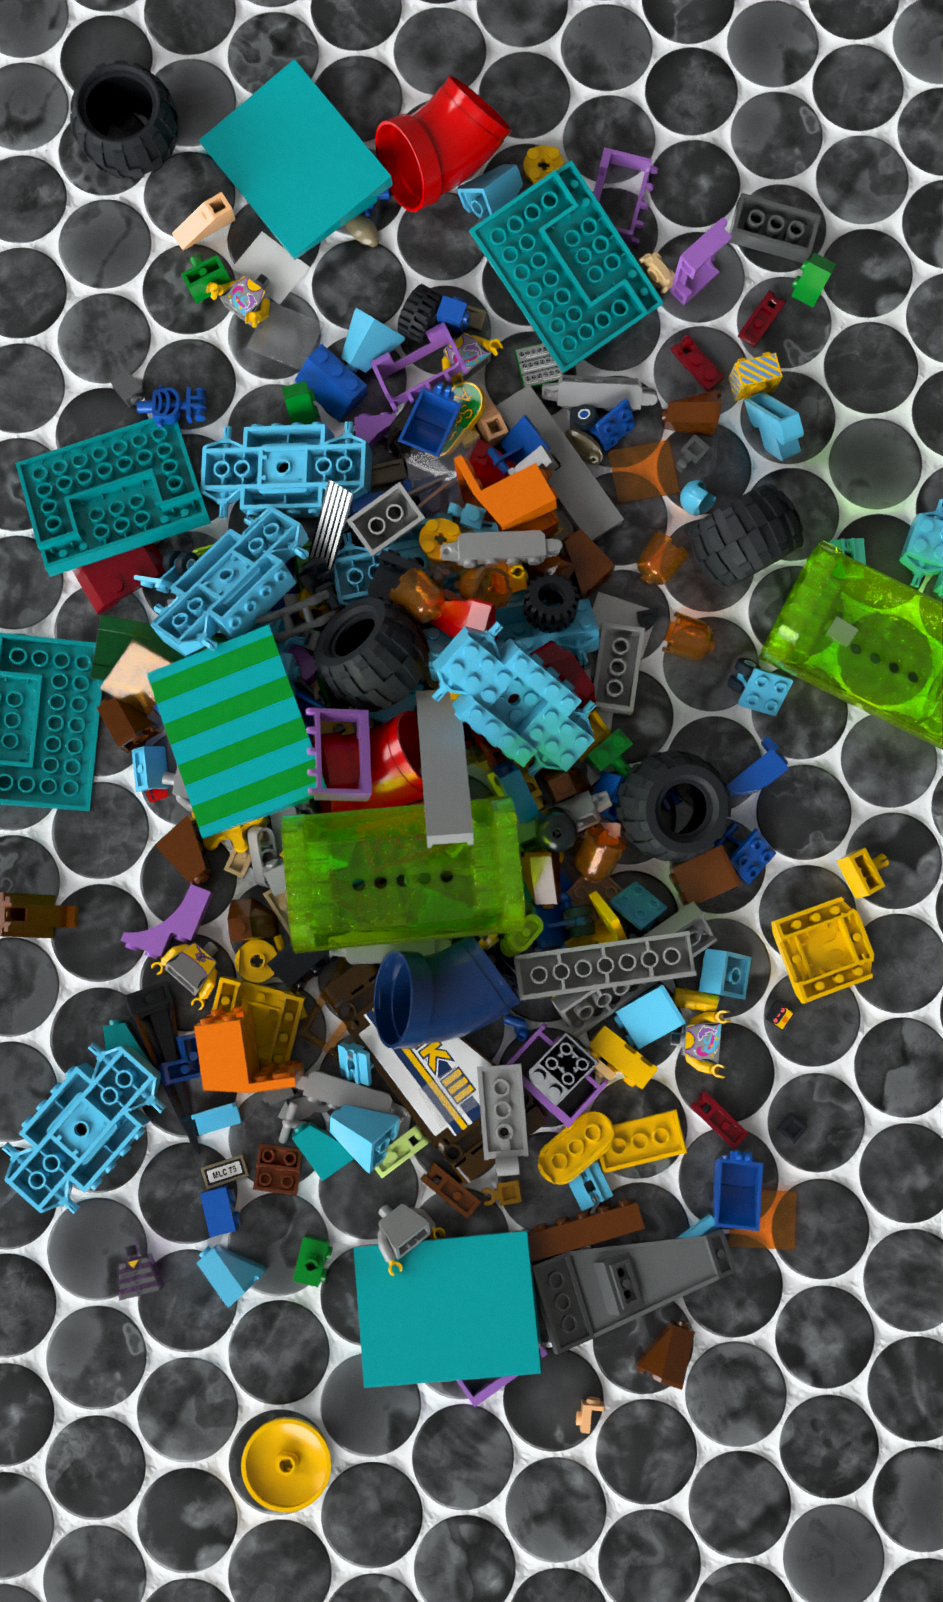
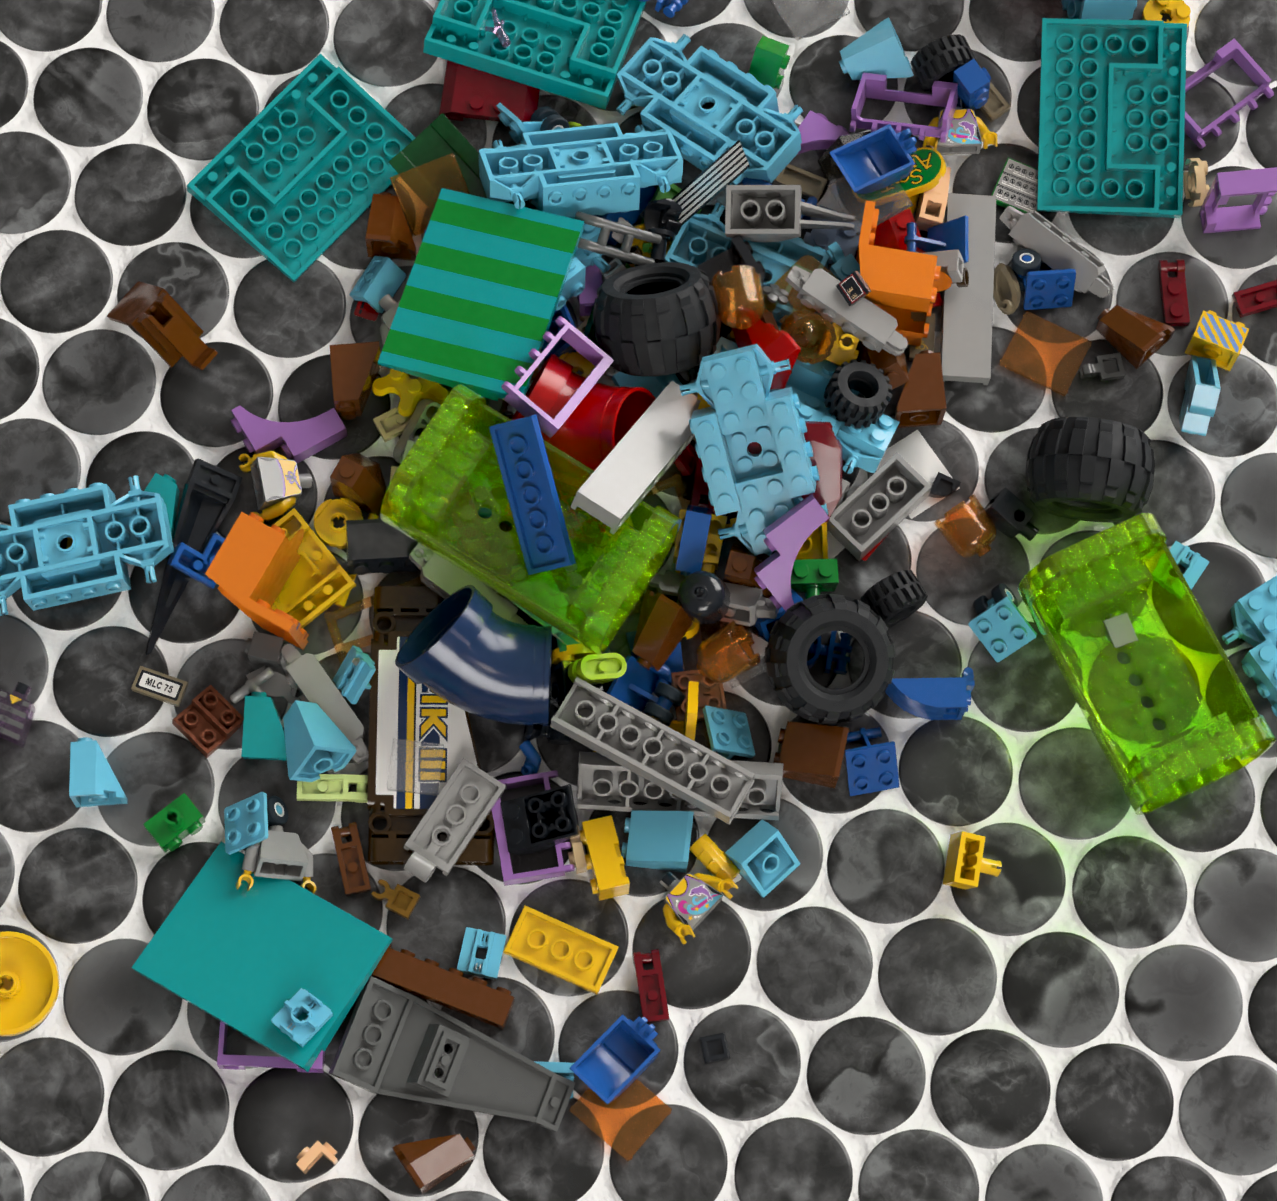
camera: 35 degrees right, 10 degrees down
medium azure panel [191,1101,242,1135] -> none
blue brick [200,1185,241,1238] -> none
blue slope [295,344,368,423] -> none
yellow plate [419,518,461,562] -> none
yellow tile [538,1111,615,1185] -> none
clear orange cylinder [636,531,690,585] -> none
medium azure hair [680,480,716,516] -> none
black tile [764,1001,795,1031] -> none
yellow wedge [771,897,874,1004] -> none
none -> medium azure plate [224,792,288,855]
none -> medium azure piece [271,988,333,1047]
none -> bar [485,9,511,47]
none -> blue plate [489,414,576,575]
none -> medium lavender arch [754,494,829,612]
none -> black tile [836,271,871,306]
none -> black tyre [859,570,928,627]
none -> black torso [979,487,1039,541]

